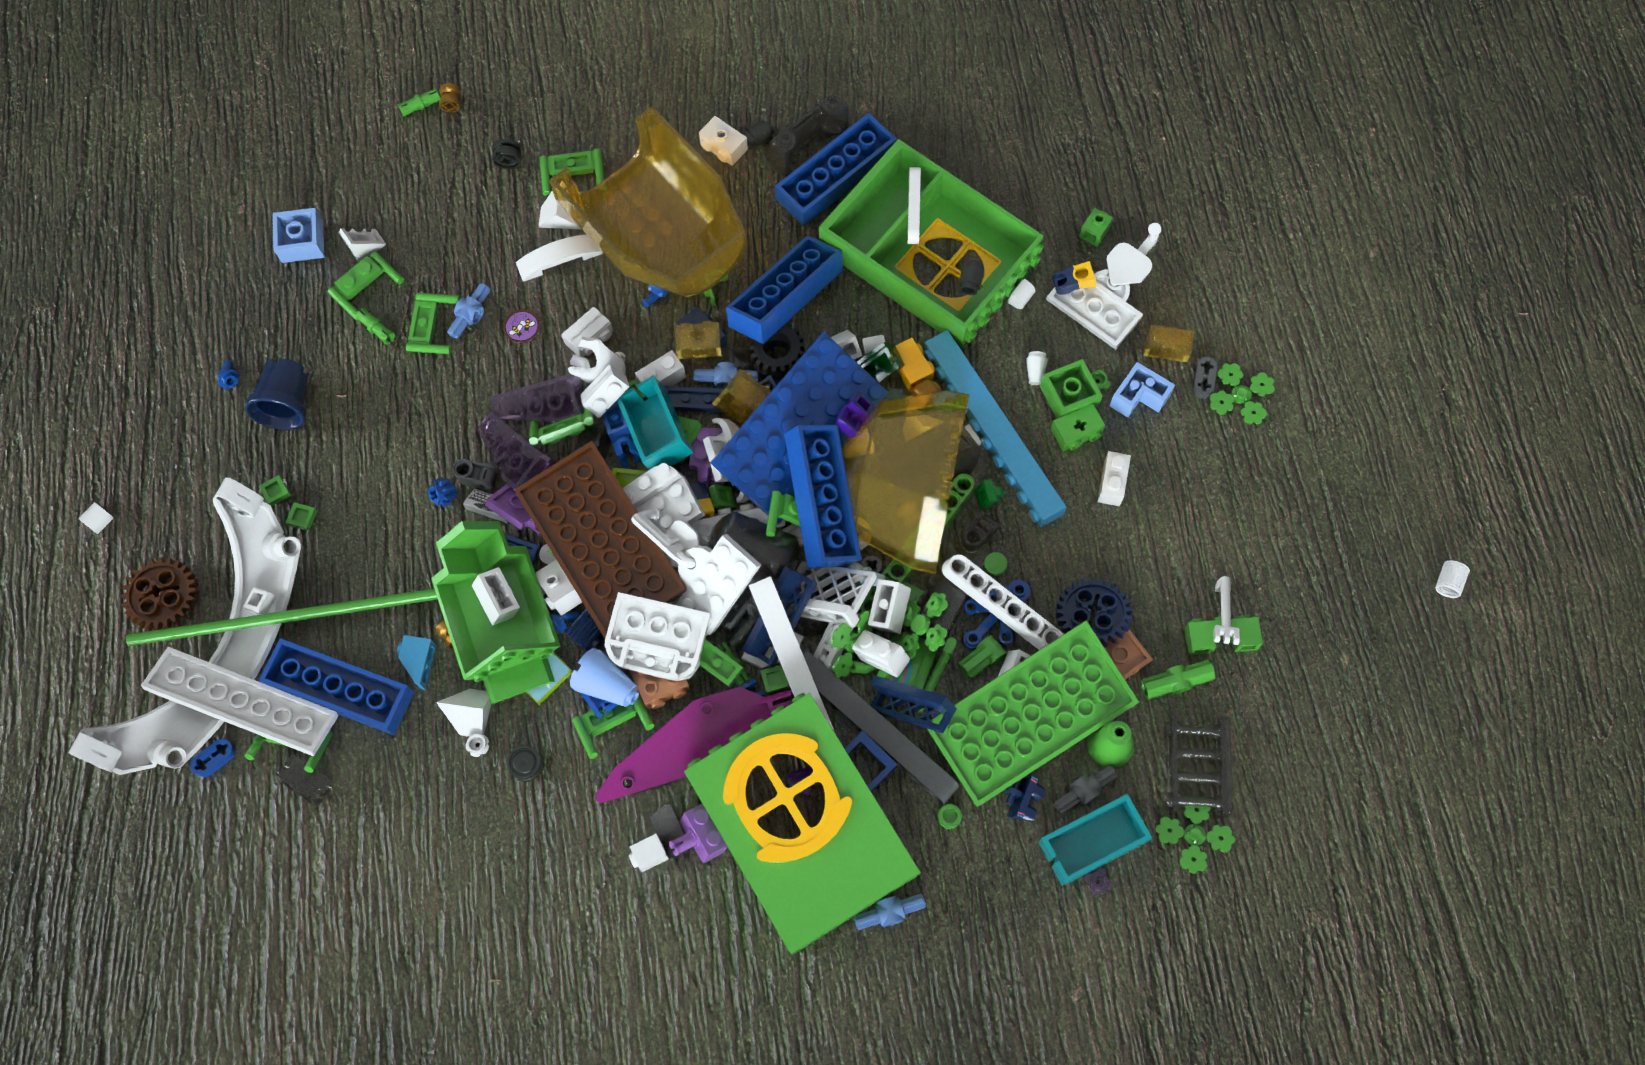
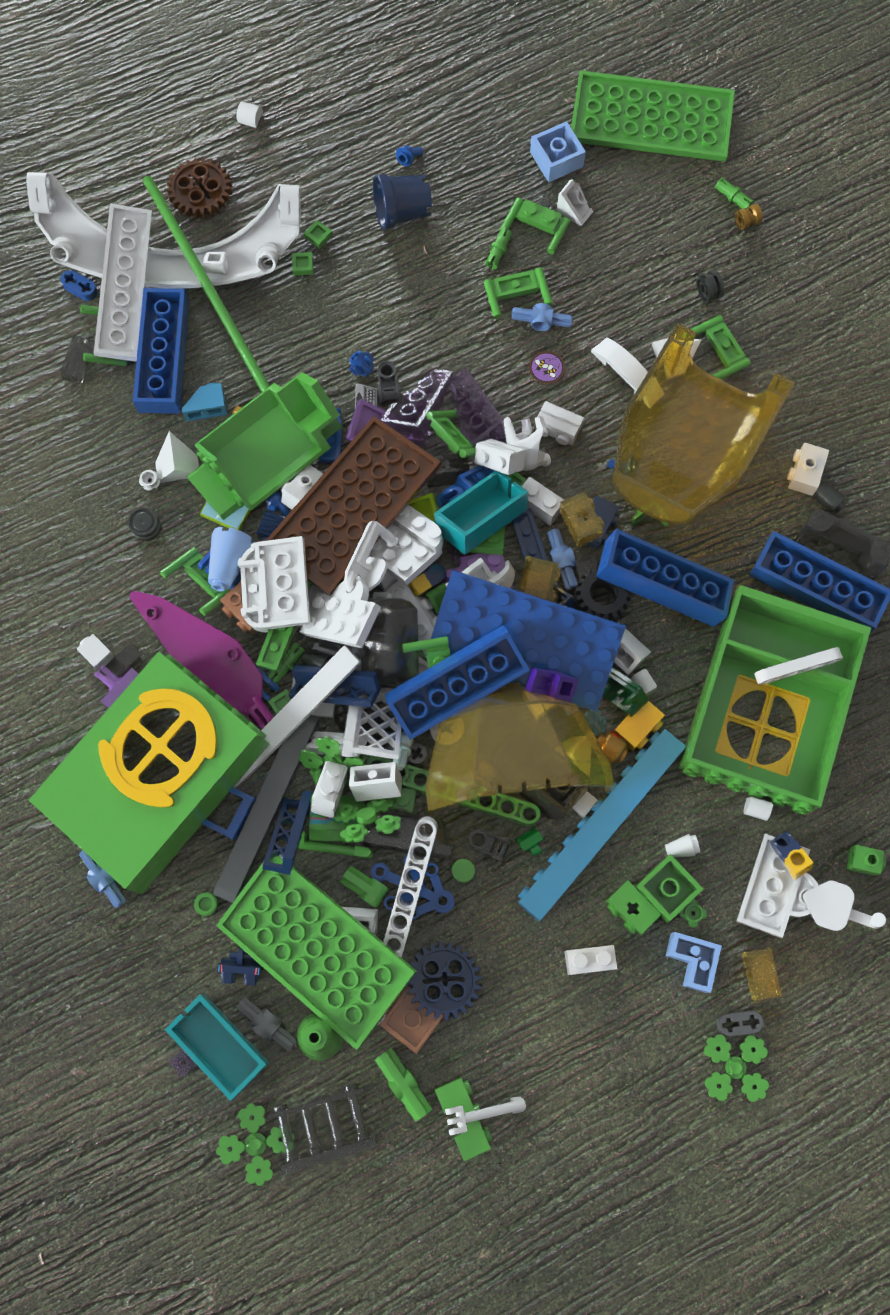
camera: 70 degrees right, 5 degrees up
white brick [472,567,520,626] -> none
pearl dark grey brick [958,260,984,295] -> none
none -> bright green plate [571,70,735,162]

